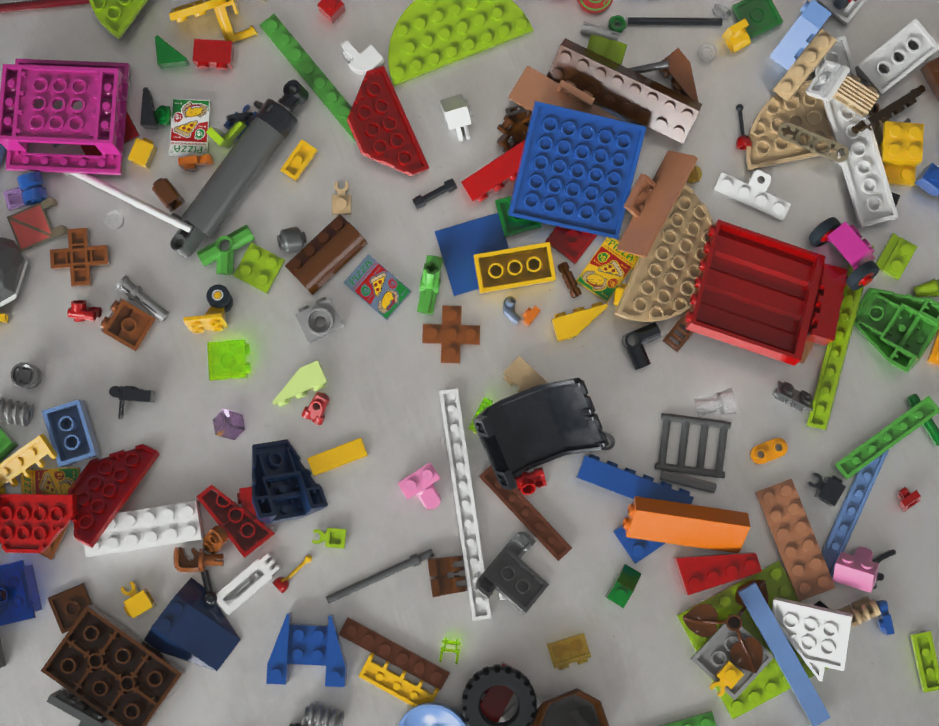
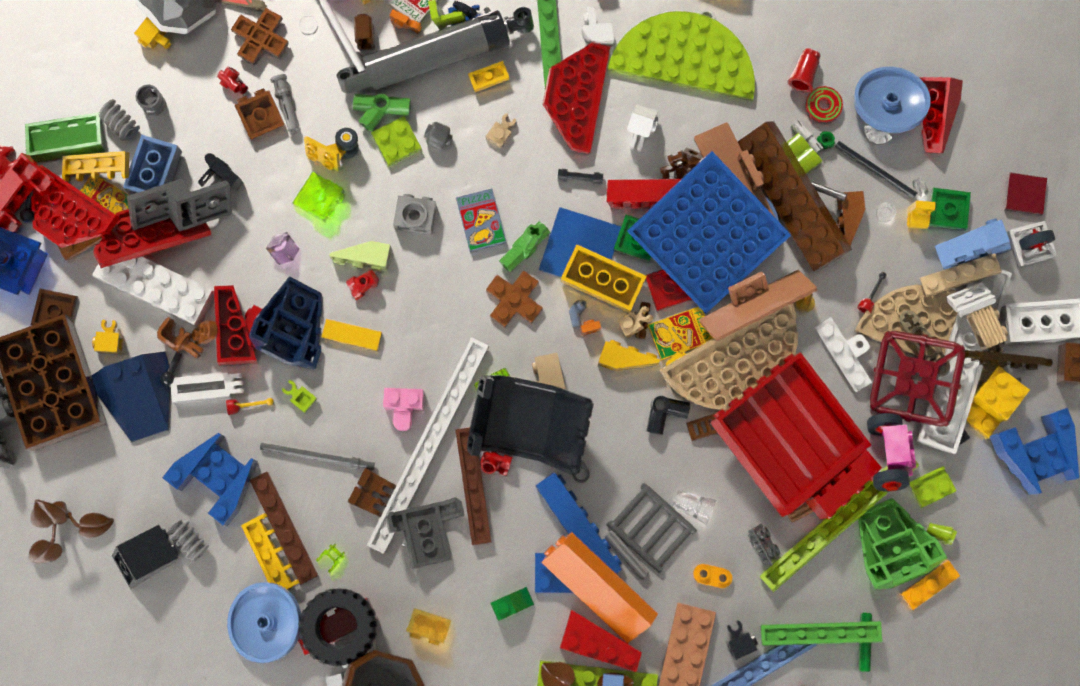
camera: 35 degrees right, 5 degrees down
reddish brown brick [285,214,368,295] -> none
none -> dark grey bracket [127,179,232,231]
none -> tan plate [618,306,653,338]
none -> dark red plate [869,330,966,427]

